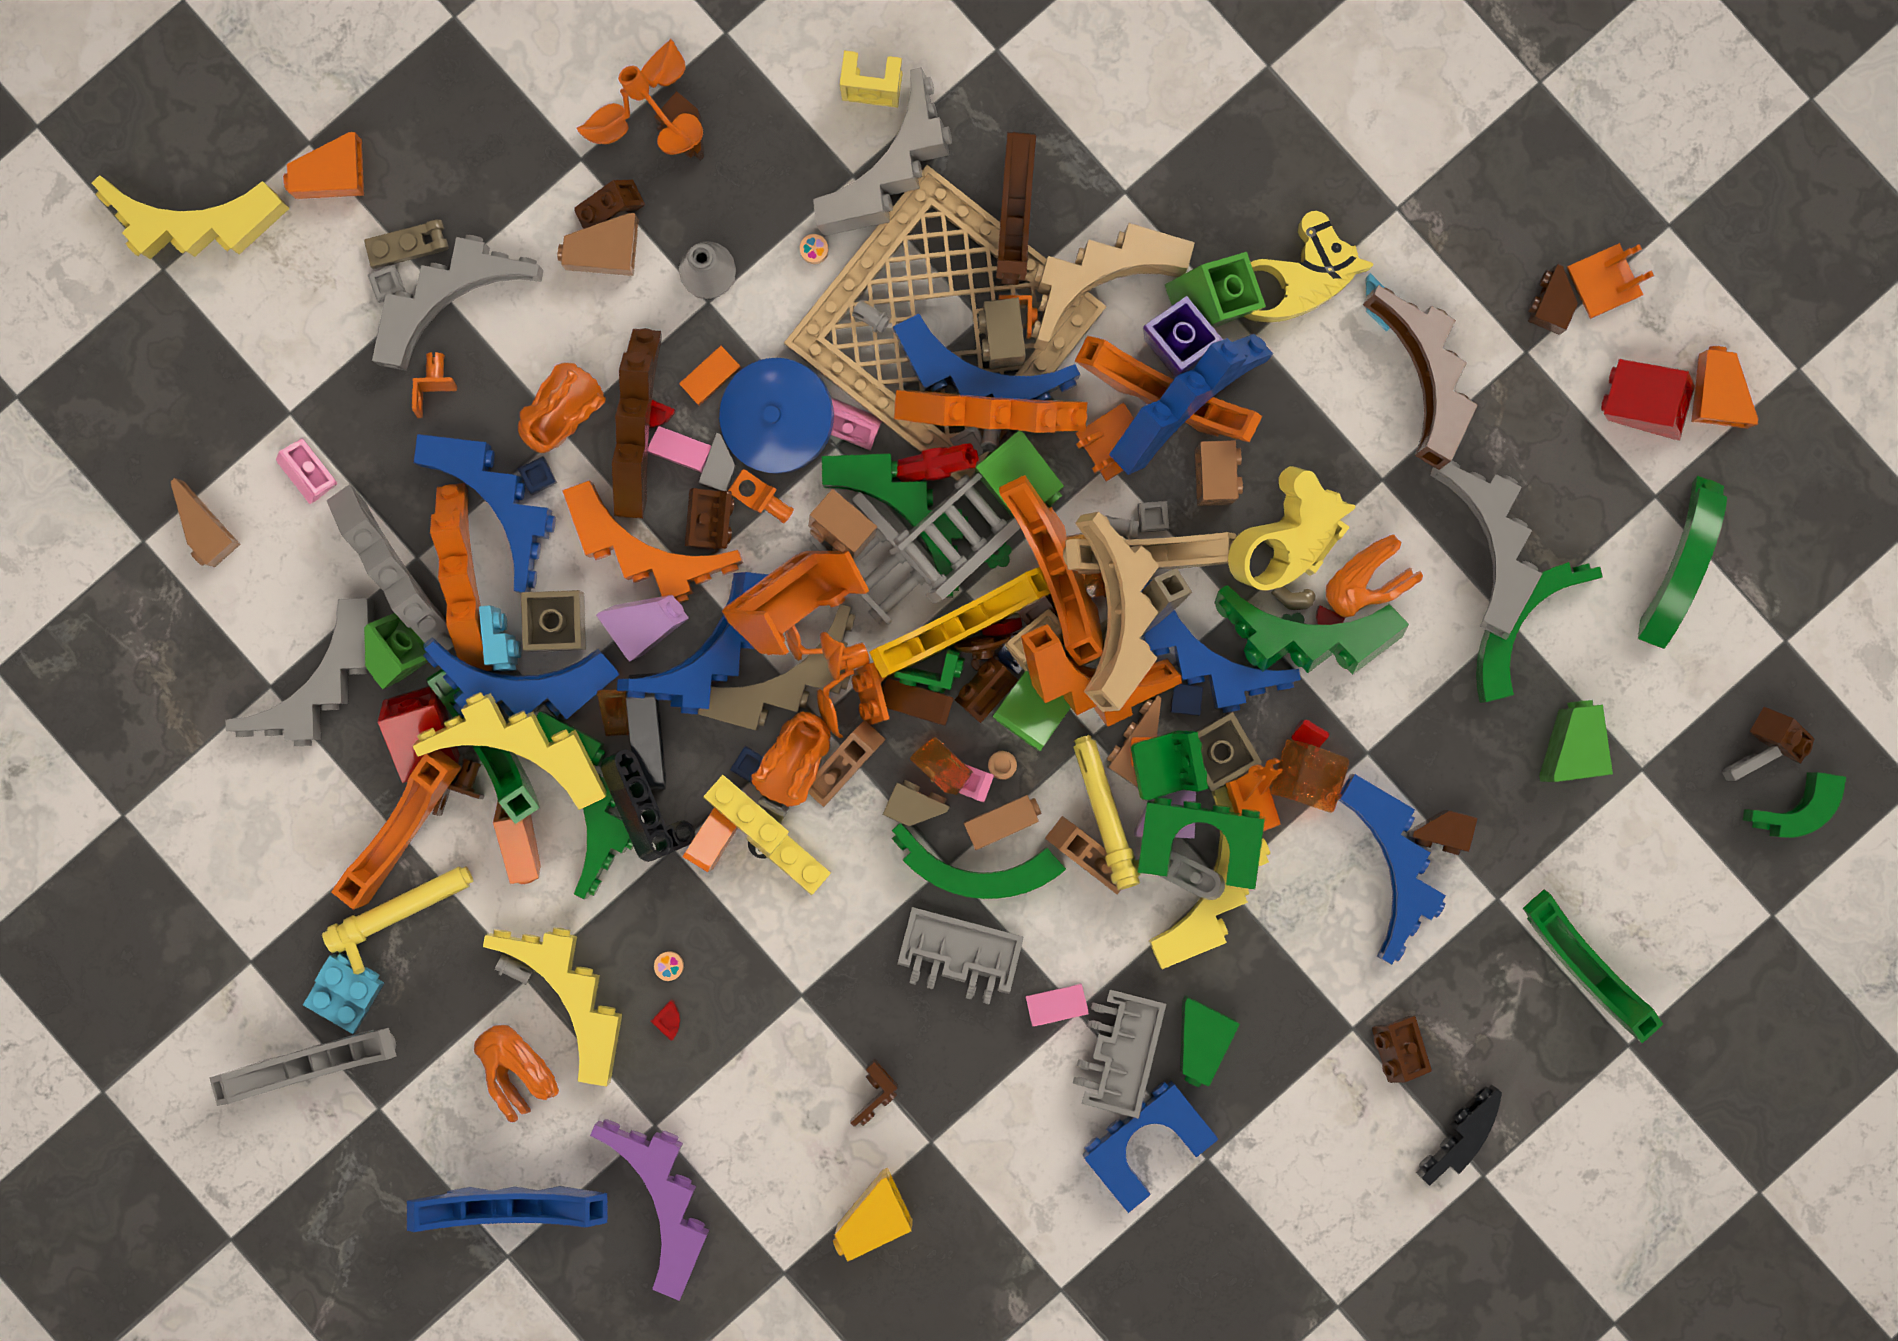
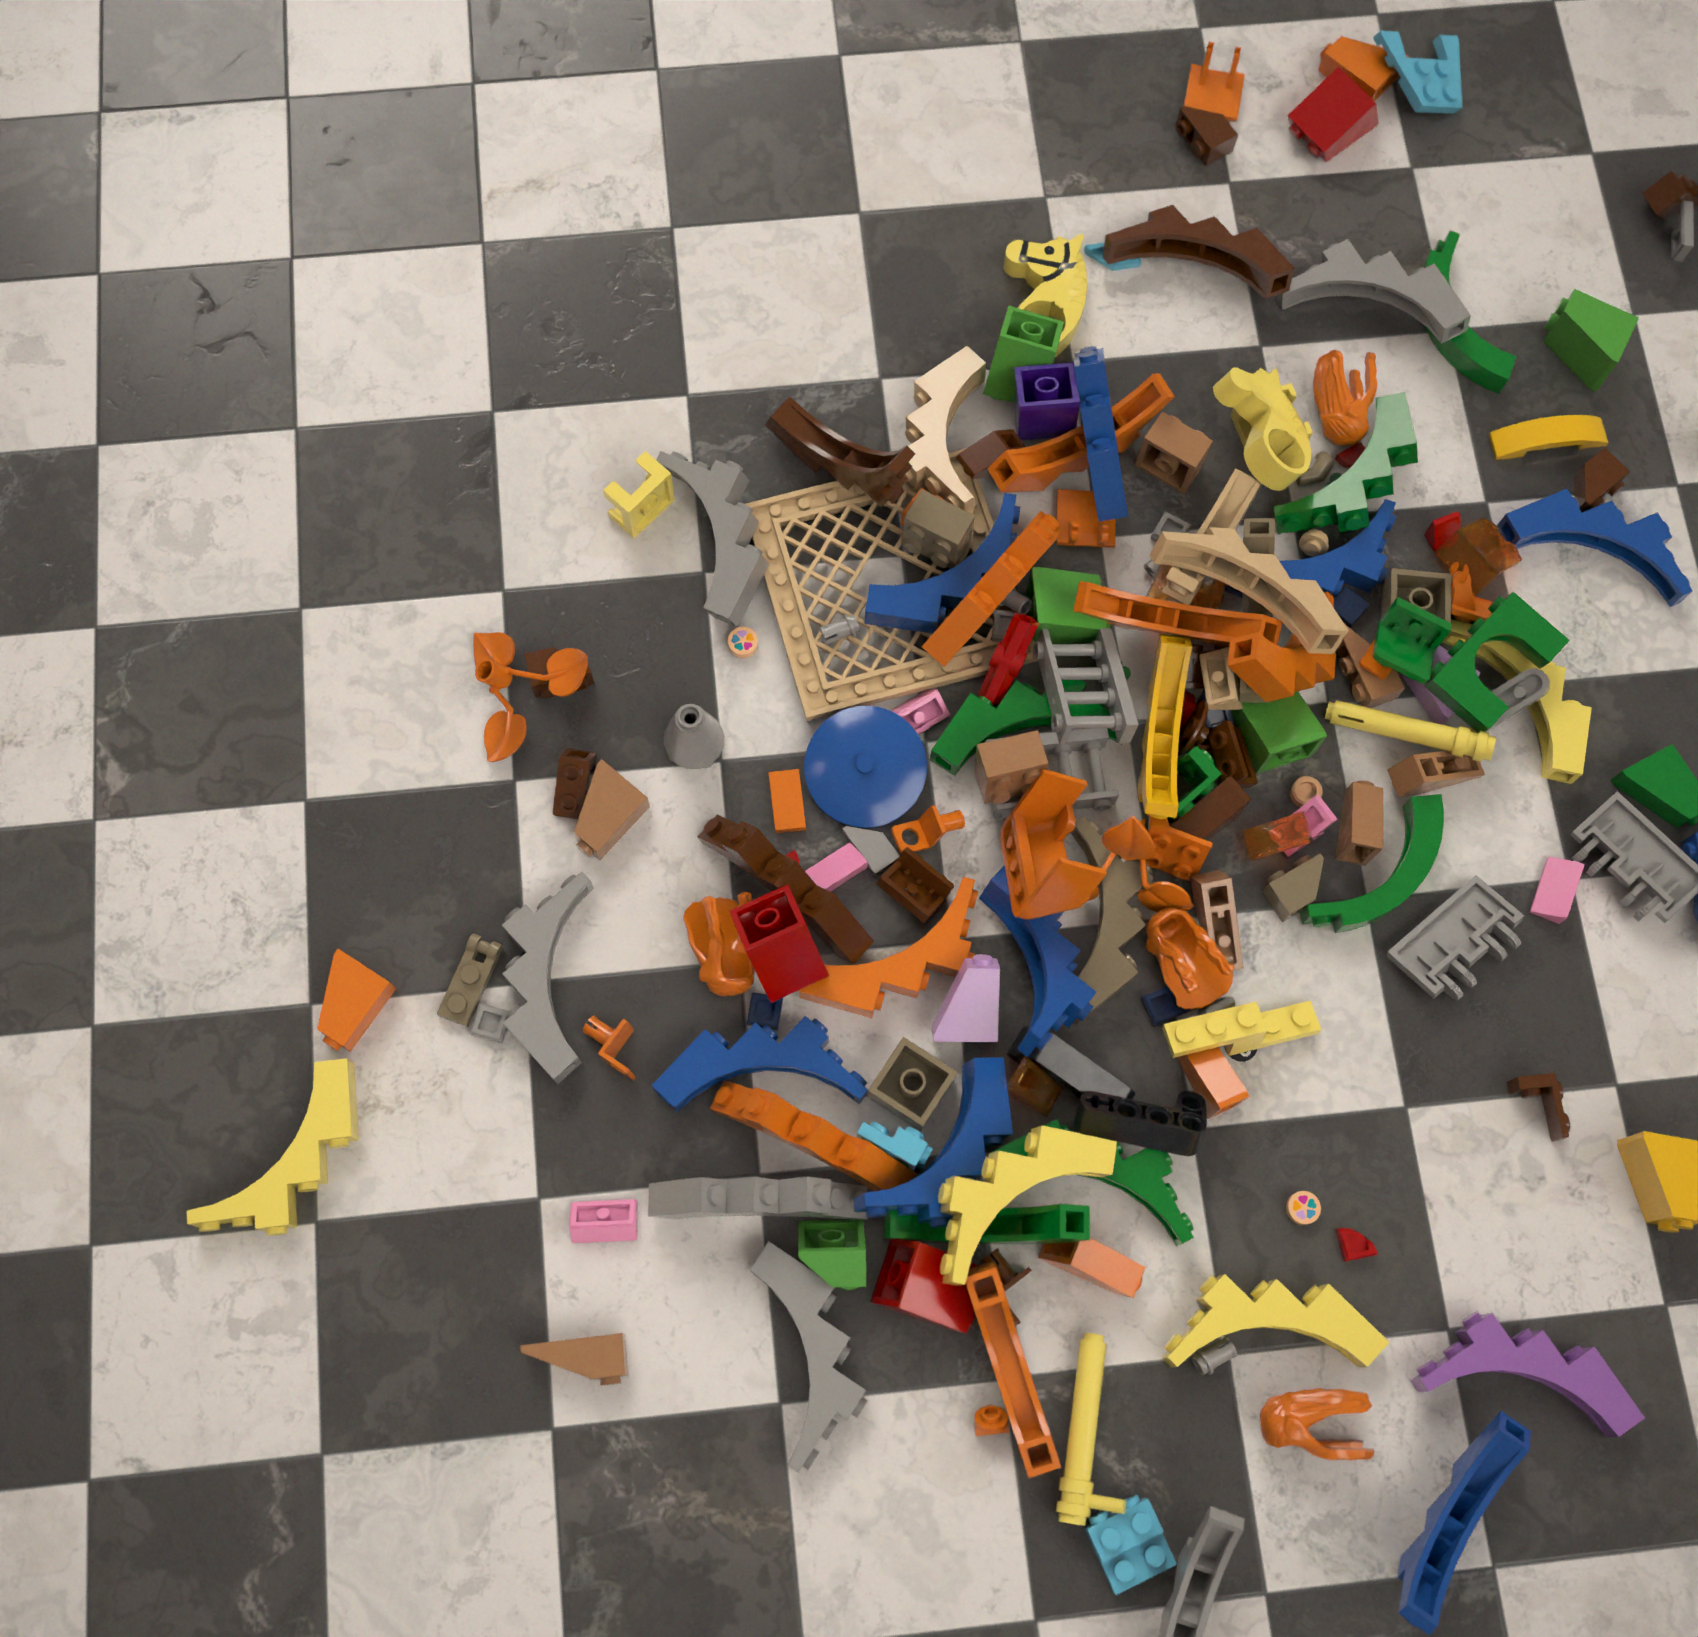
camera: 55 degrees left, 15 degrees down
green arch [1637,475,1727,649] -> none
none -> red slope [729,884,829,1003]
none -> reddish brown slope [956,429,1026,479]
none -> orange plate [974,1405,1009,1436]
none -> tan plate [1299,529,1329,557]
none -> medium azure wing [1373,30,1462,114]
none -> yellow slope [1489,415,1608,460]

